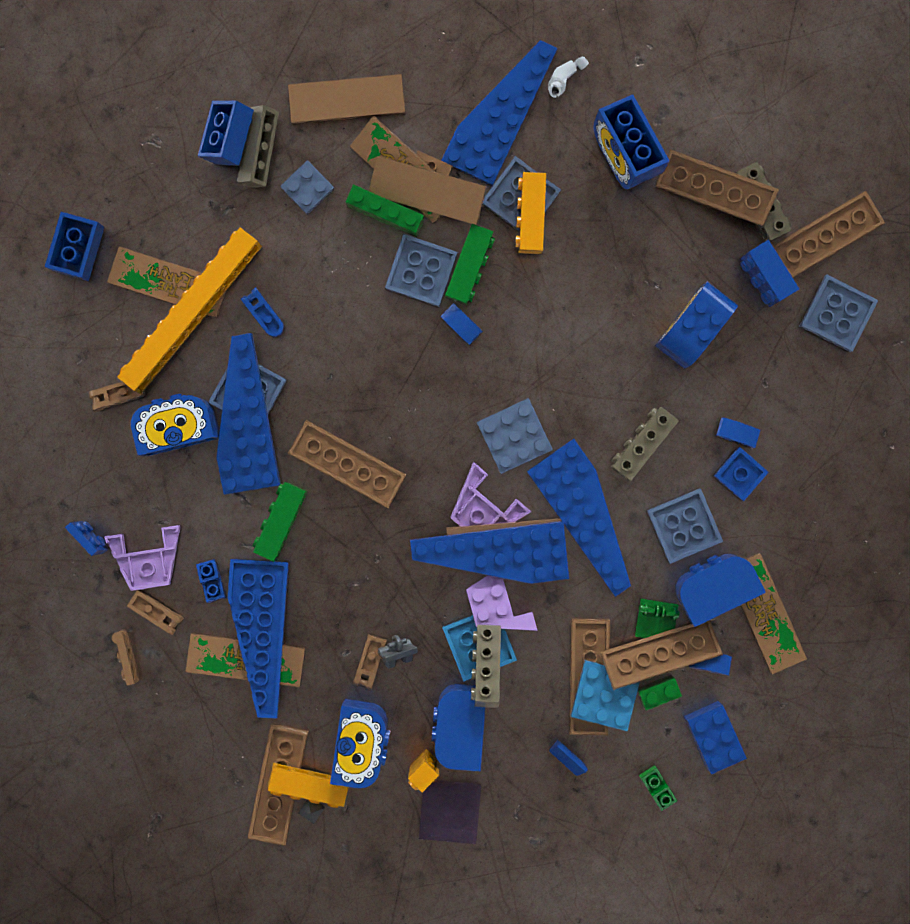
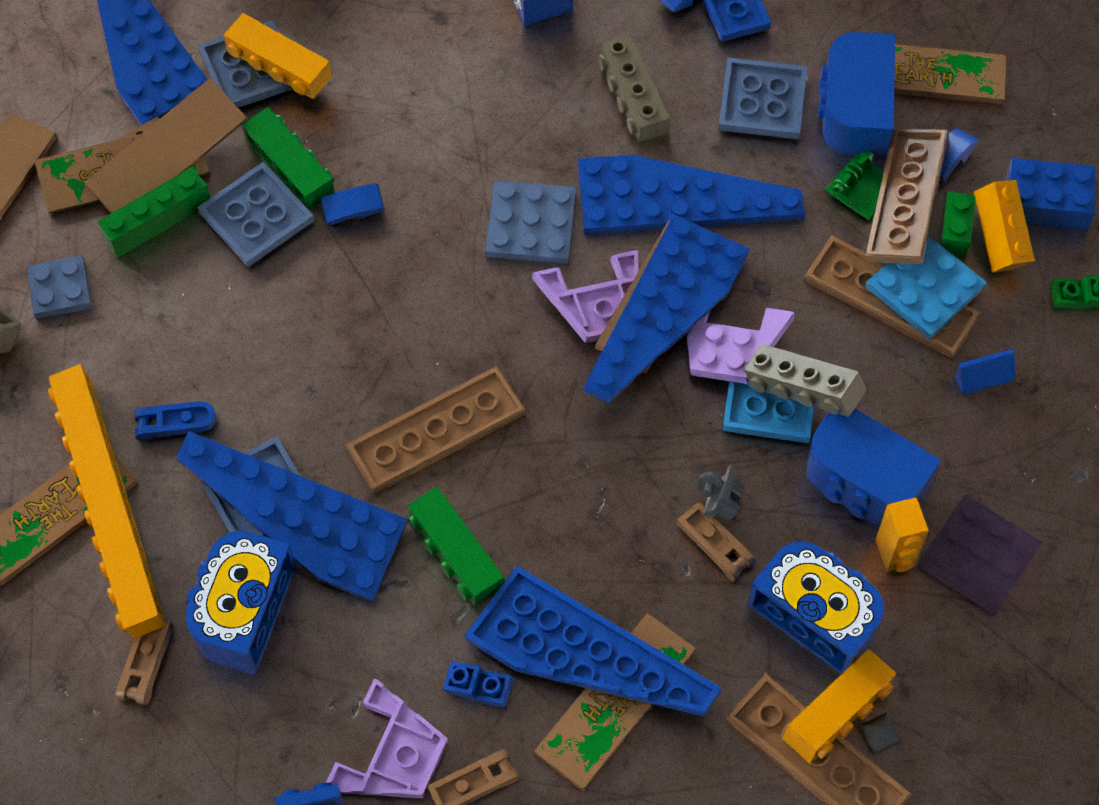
camera: 55 degrees left, 25 degrees down
none -> light orange brick [974,180,1035,272]

